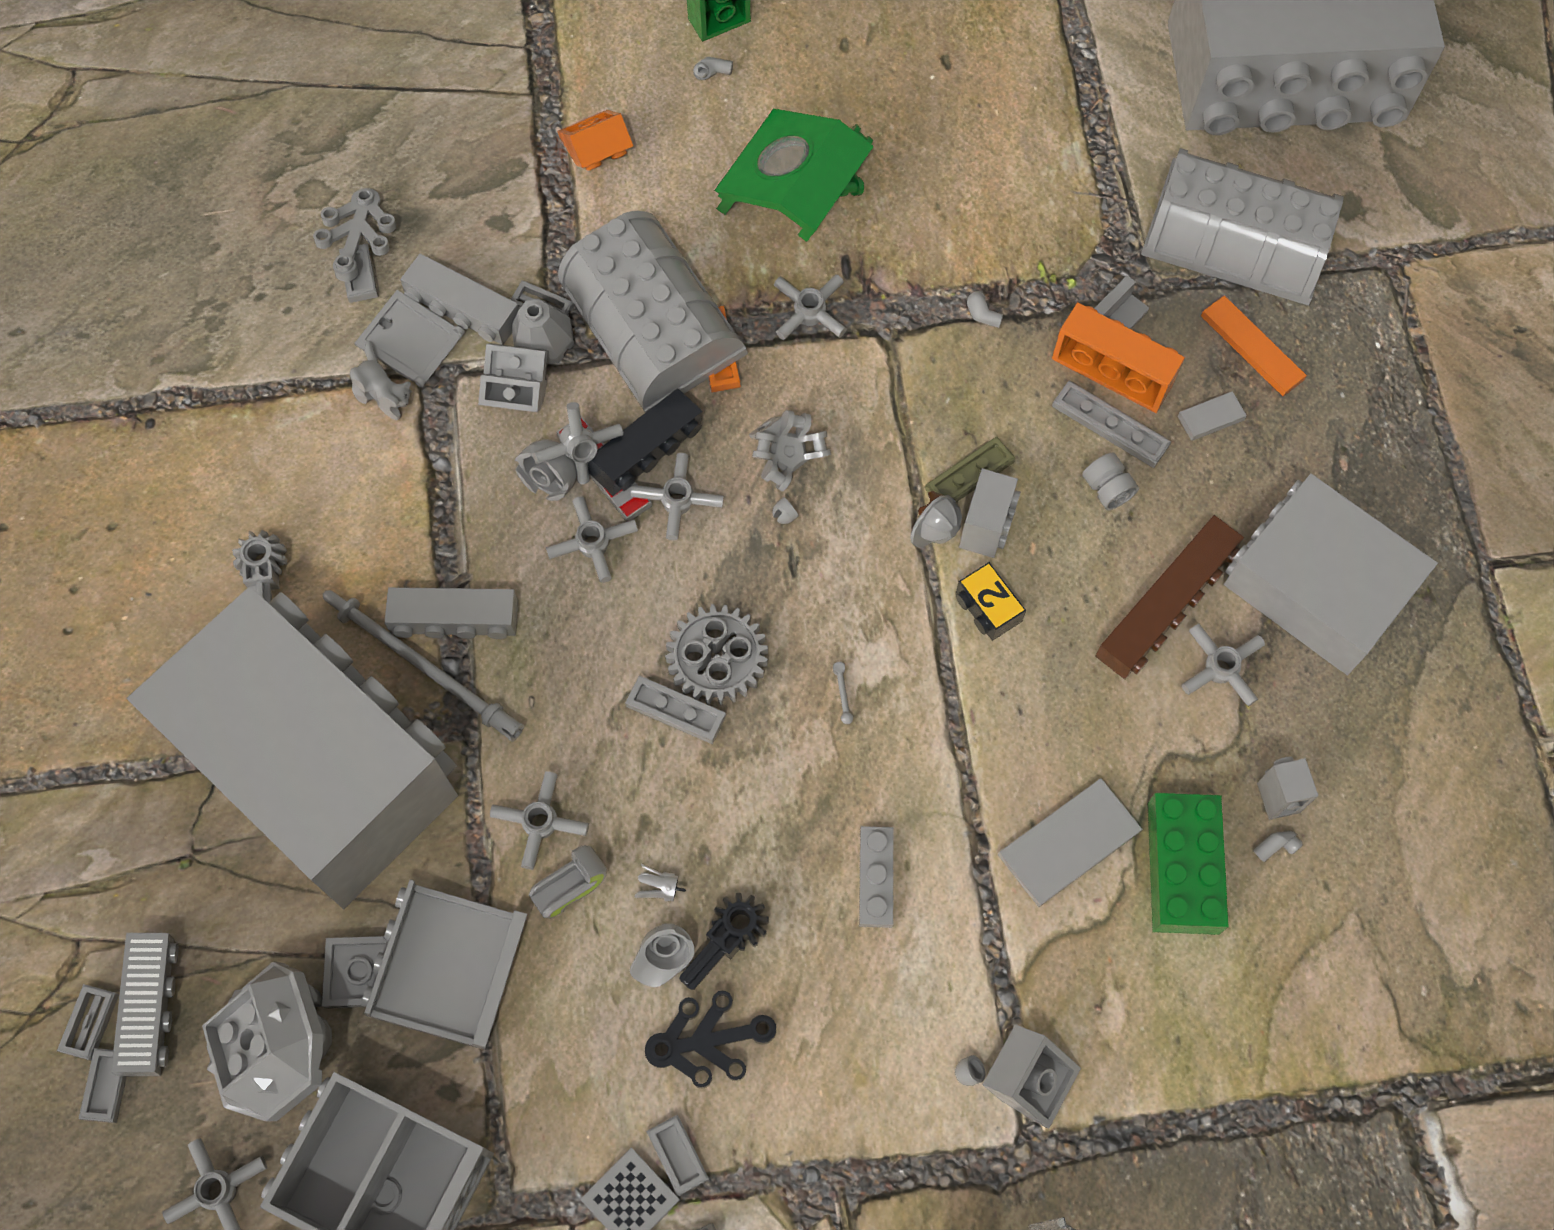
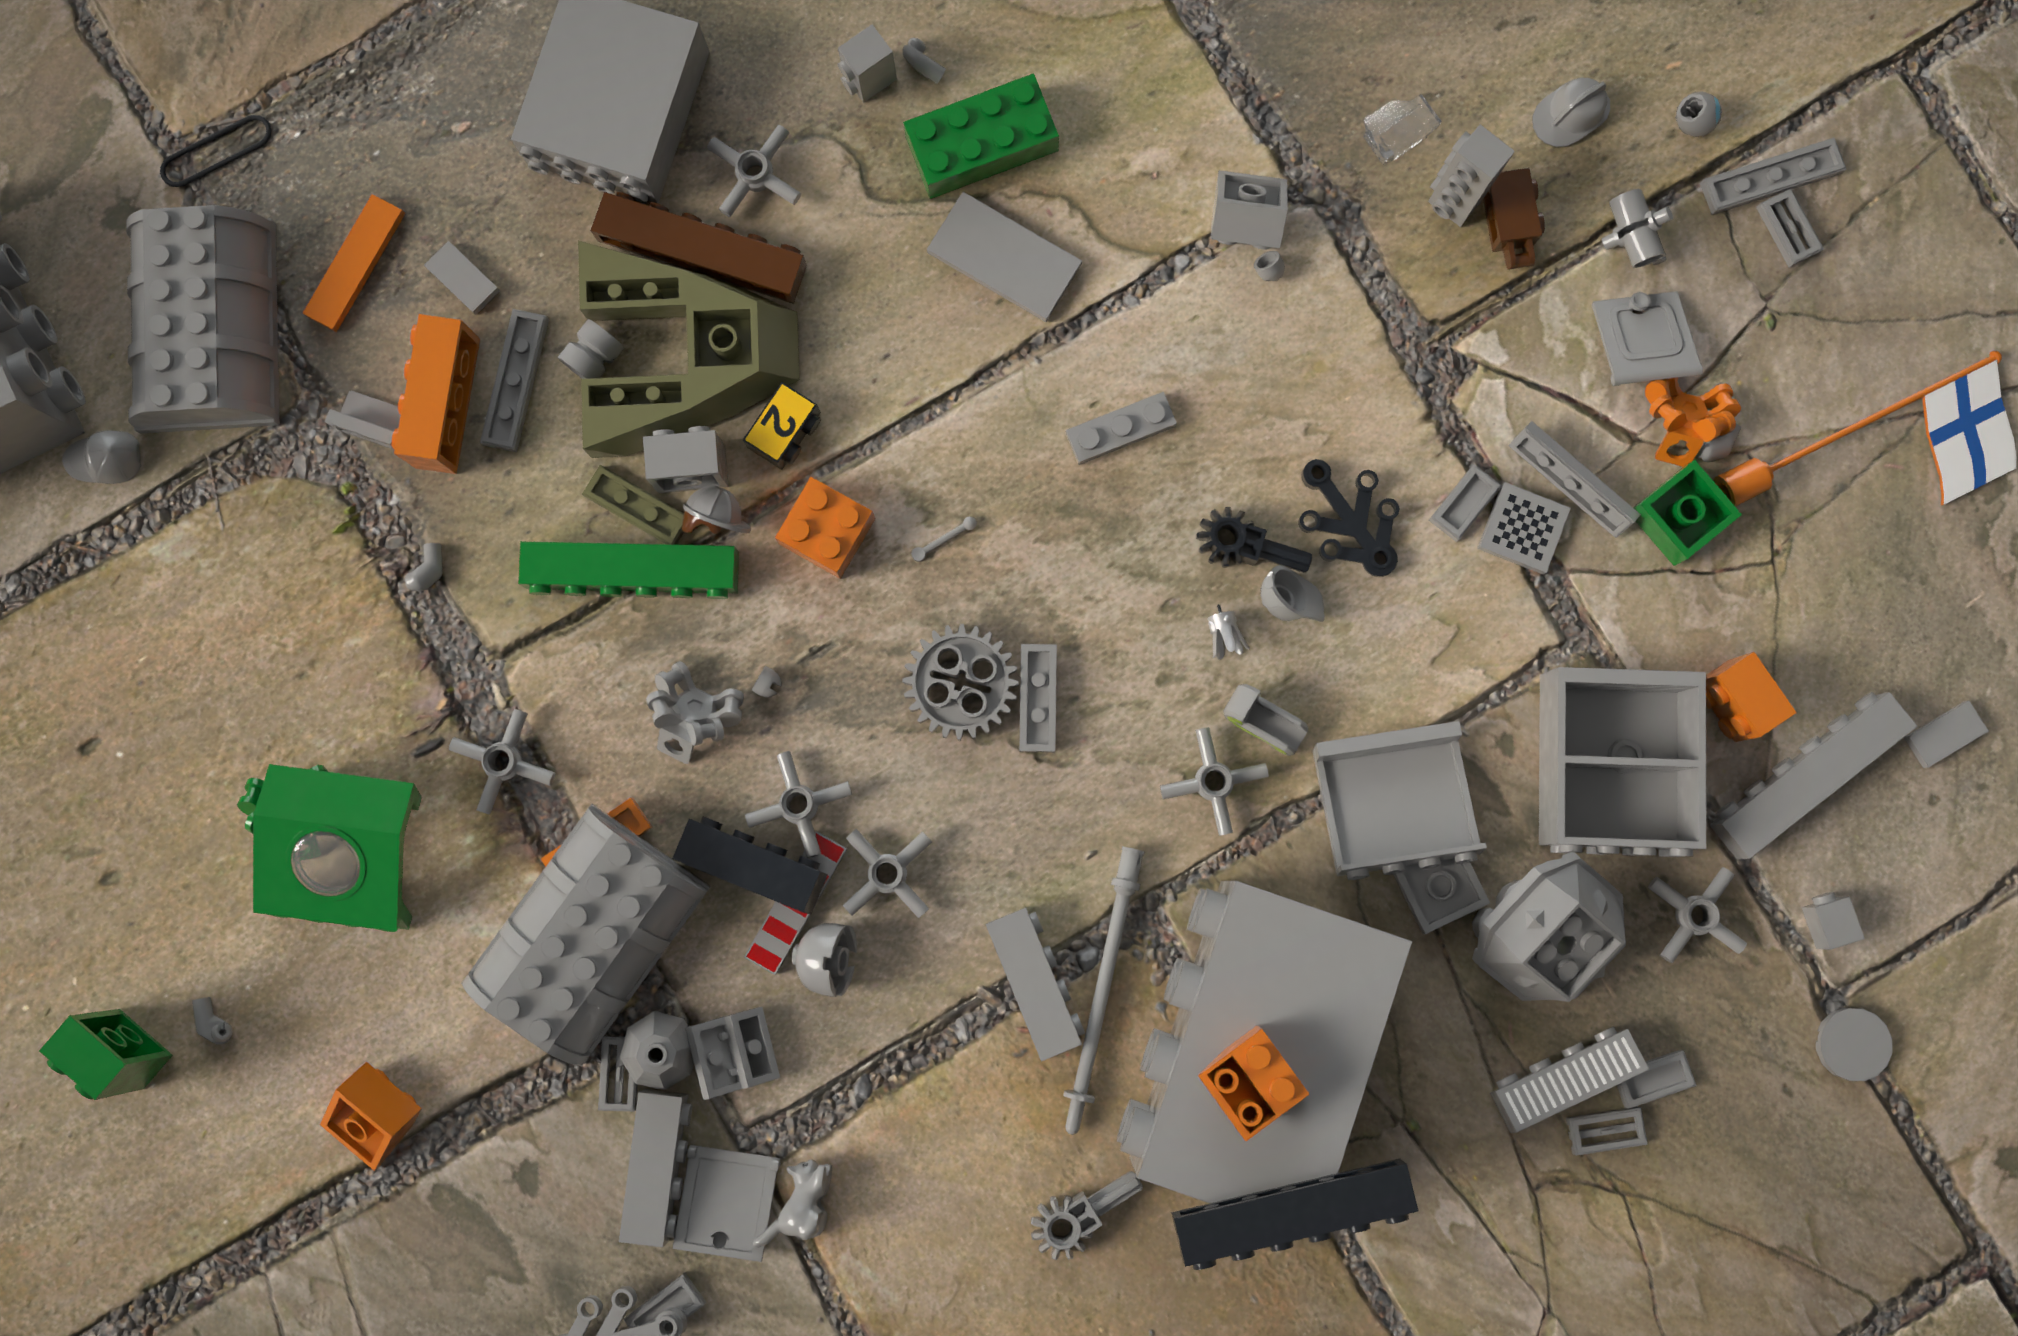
camera: 110 degrees left, 15 degrees up
light grey bar [533,402,623,484] -> none
none -> light grey piece [62,430,141,484]
none -> black piece [160,115,272,187]
none -> green brick [518,541,739,599]
none -> olive piece [578,241,800,458]
none -> orange brick [775,477,876,579]
none -> black brick [1171,1158,1419,1270]
none -> orange slope [1198,1026,1309,1141]

